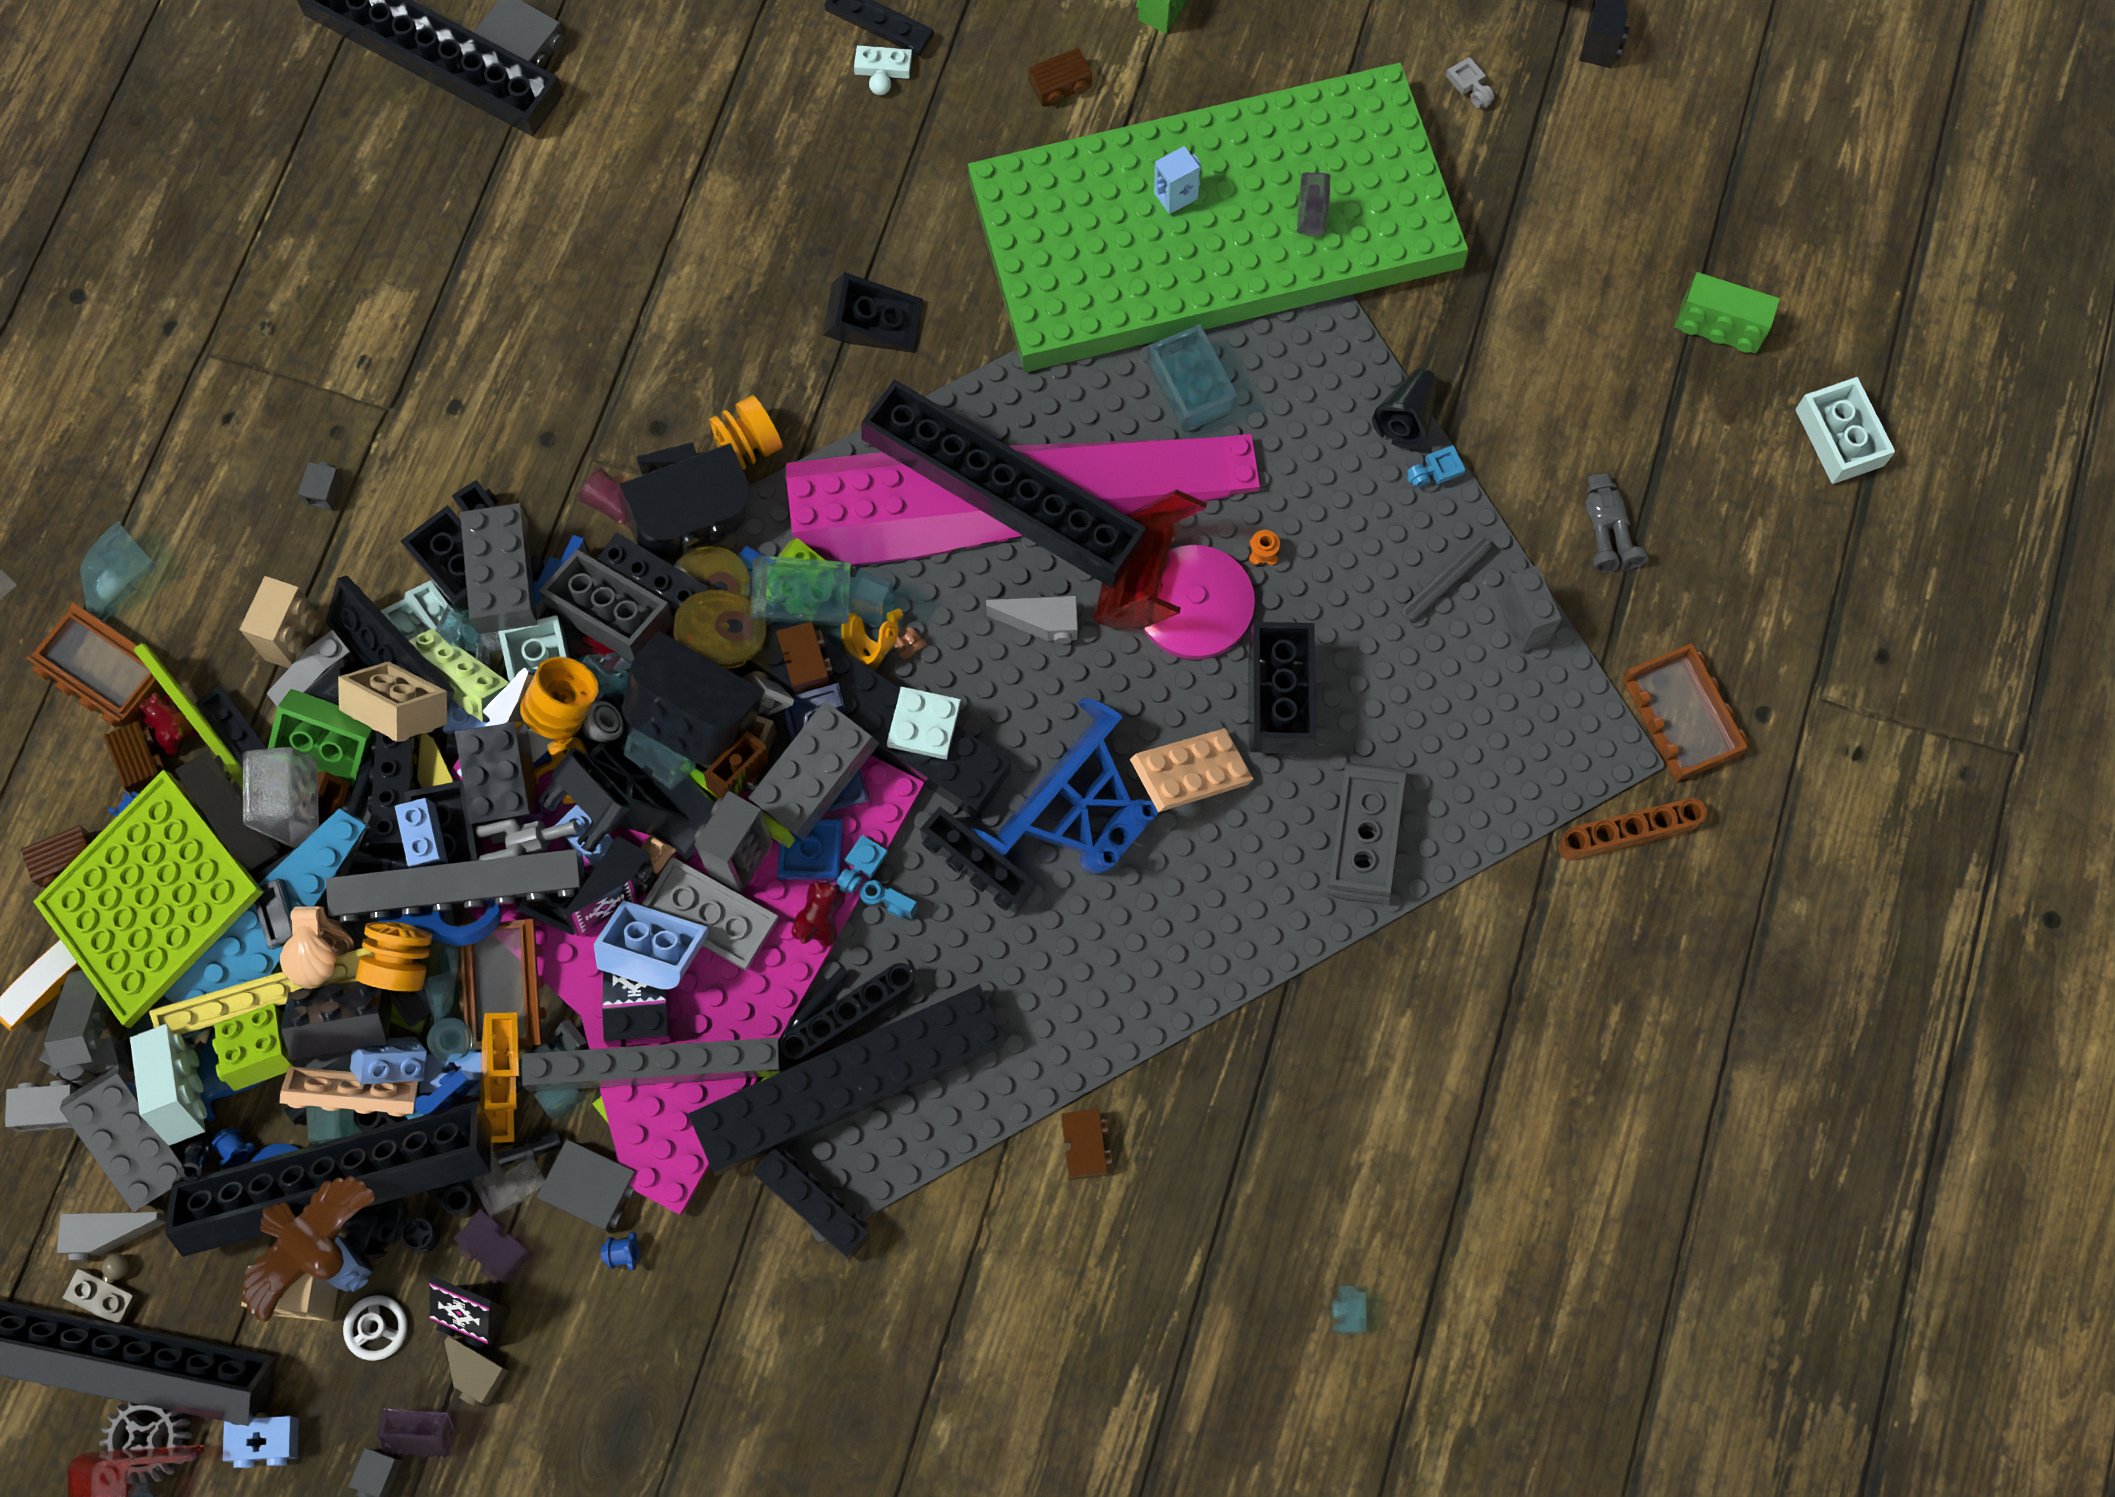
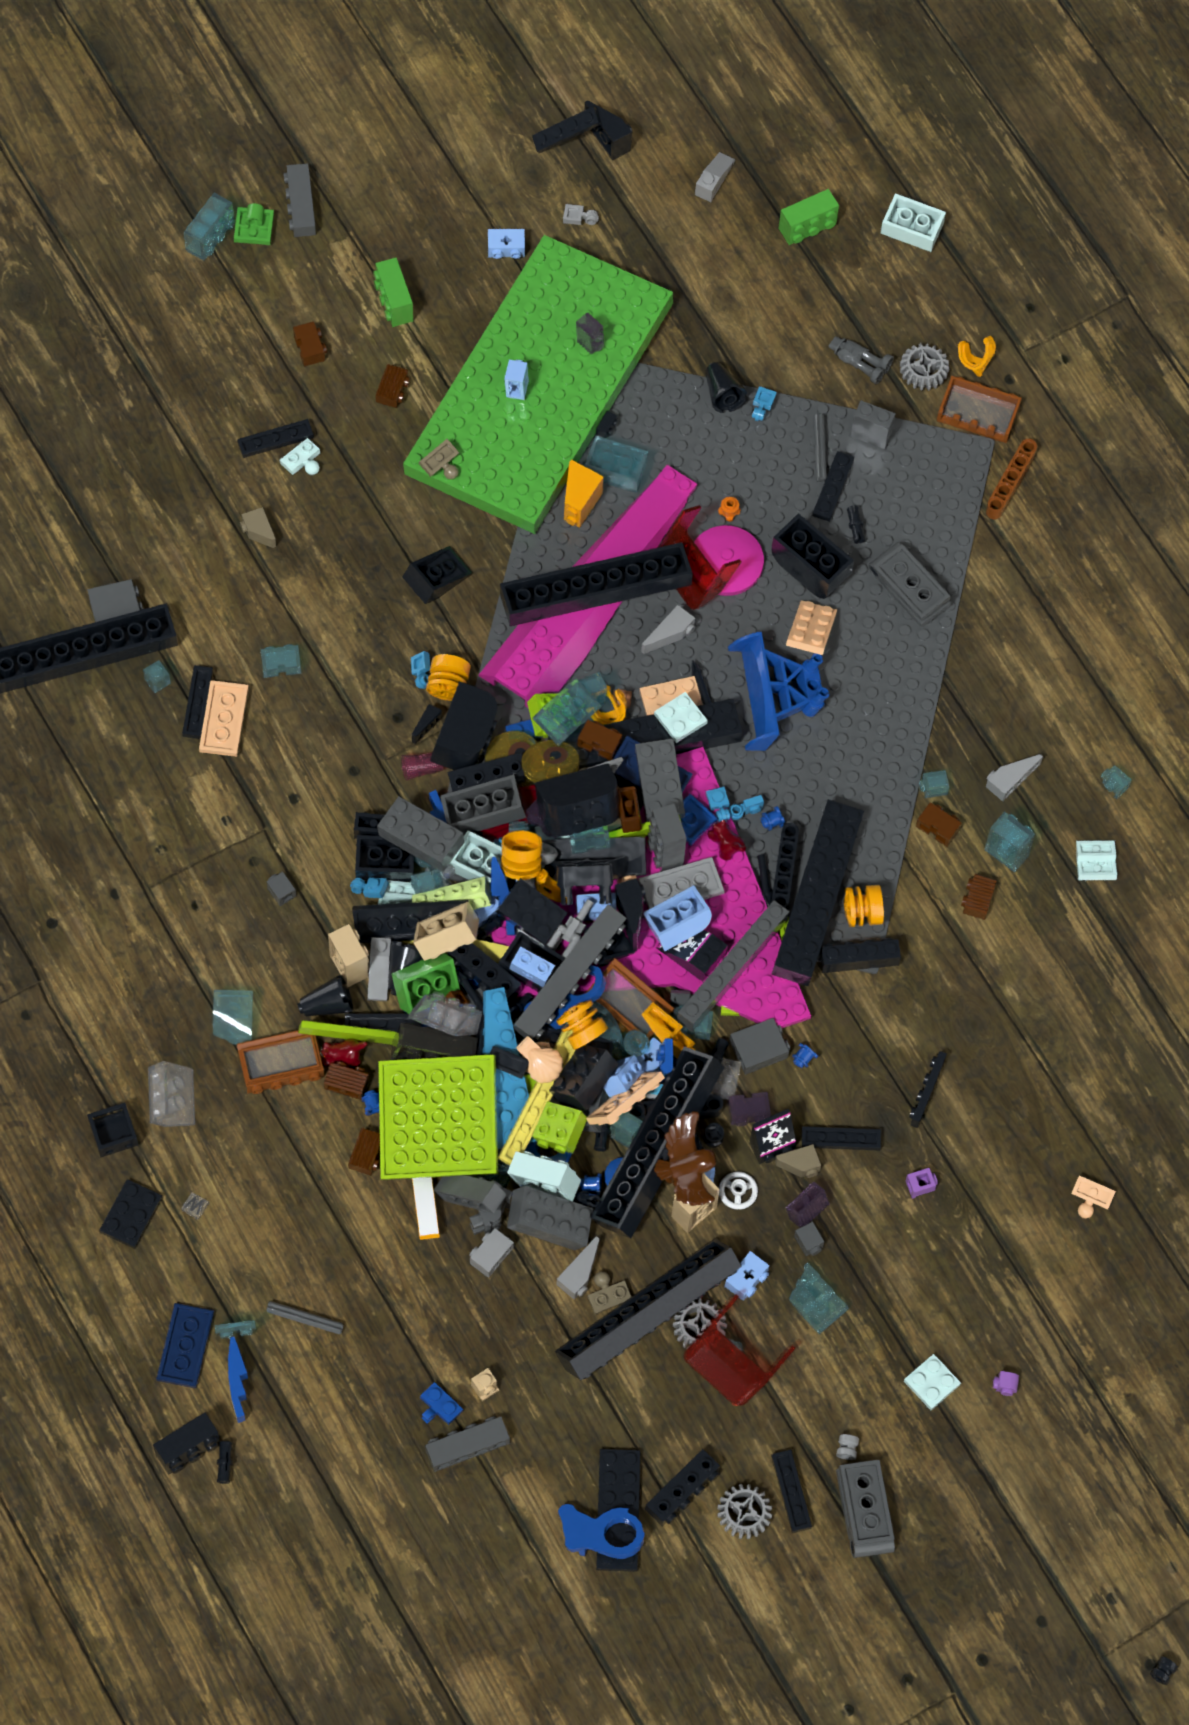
camera: 50 degrees left, 5 degrees down
black brick [920,806,1035,914] -> none
none -> clear light blue brick [143,660,171,693]
none -> black plate [182,665,213,739]
none -> light nougat plate [199,681,248,757]
none -> dark tan slope [240,507,276,548]
none -> clear light blue brick [260,644,301,678]
none -> black cone [297,975,354,1017]
none -> dark azure plate [350,878,389,898]
none -> dark azure plate [411,651,430,689]
none -> dark tan plate [419,439,459,480]
none -> light blue brick [488,229,525,259]
none -> light orange slope [564,460,603,528]
none -> black piece [596,411,618,439]
none -> light nougat plate [639,676,703,716]
none -> black piece [692,660,711,704]
none -> light grey slope [695,152,735,202]
none -> blue brick [760,806,785,831]
none -> black plate [802,1127,881,1151]
none -> black plate [812,451,854,522]
none -> light orange wheel [844,885,884,927]
none -> black pin [847,505,866,544]
none -> light grey gear [900,343,949,391]
none -> black plate [909,1051,947,1128]
none -> clear light blue brick [919,770,949,798]
none -> light orange helmet [958,336,996,377]
none -> reddish brown brick [961,874,997,920]
none -> clear light blue brick [985,811,1035,872]
none -> light grey slope [986,754,1043,801]
none -> light aqua slope [1076,841,1117,880]

